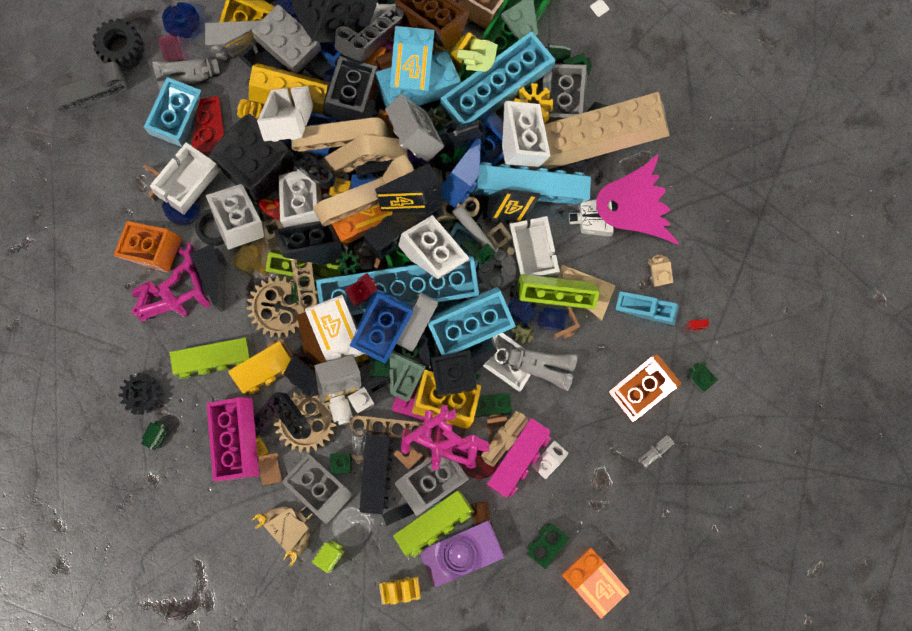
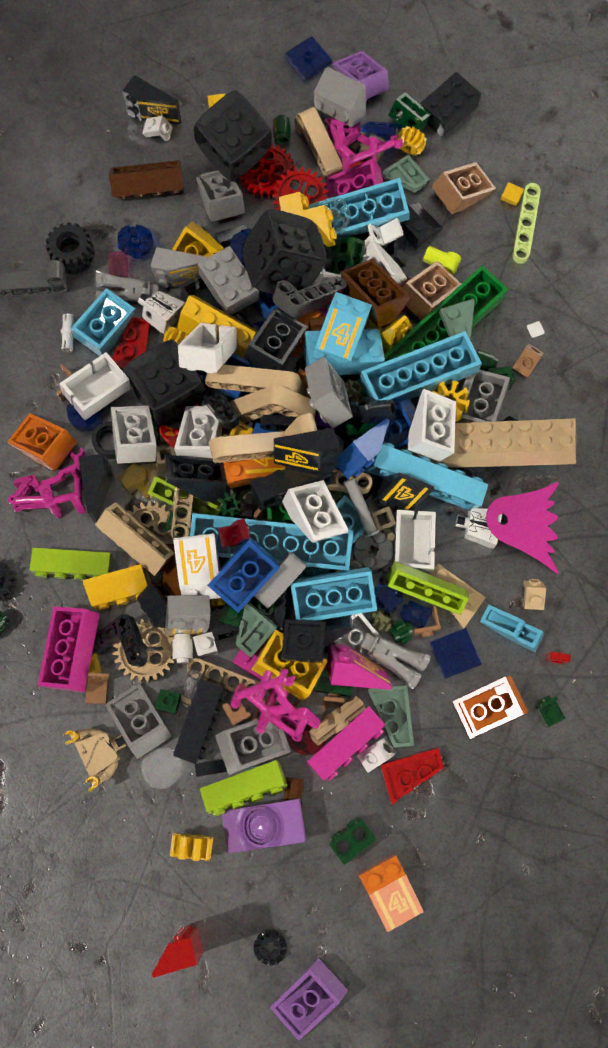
camera: 10 degrees right, 5 degrees down
lime brick [312,540,344,573] -> none
yellowish green brick [457,39,498,72] -> none
dark green bracket [462,238,496,265] -> none
light grey axle [638,435,674,468] -> none
none -> white pin [60,313,74,352]
none -> tan brick [95,502,175,576]
none -> white torso [138,291,185,334]
none -> dark pink slope [326,643,392,690]
none -> sand green wing [367,685,414,748]
none -> red wing [380,747,444,805]
none -> dark green gear [390,619,414,645]
none -> clear blue plate [429,628,481,679]
none -> medium nougat bracket [513,344,544,378]

